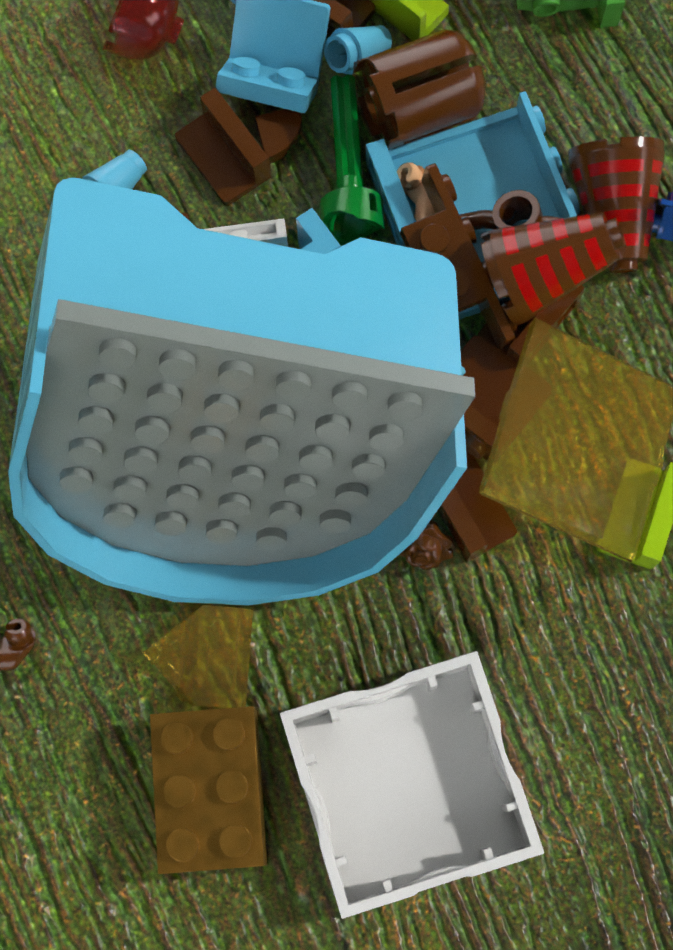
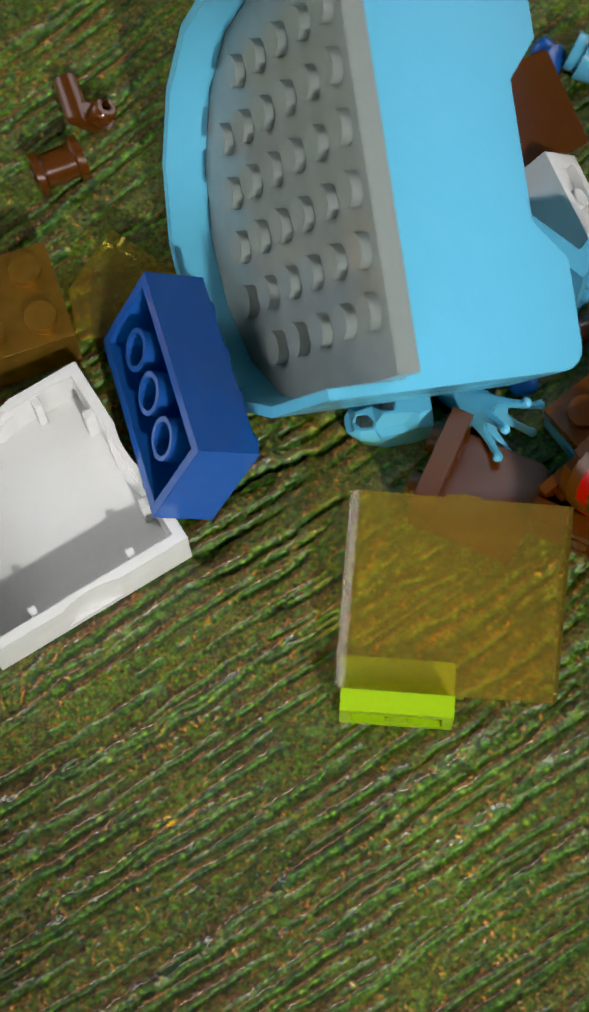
camera: 75 degrees right, 5 degrees down
reddish brown plant [399,520,454,570] -> none
reddish brown panel [437,451,517,563] -> none
none -> reddish brown bush [25,134,91,197]
none -> blue brick [103,271,260,520]

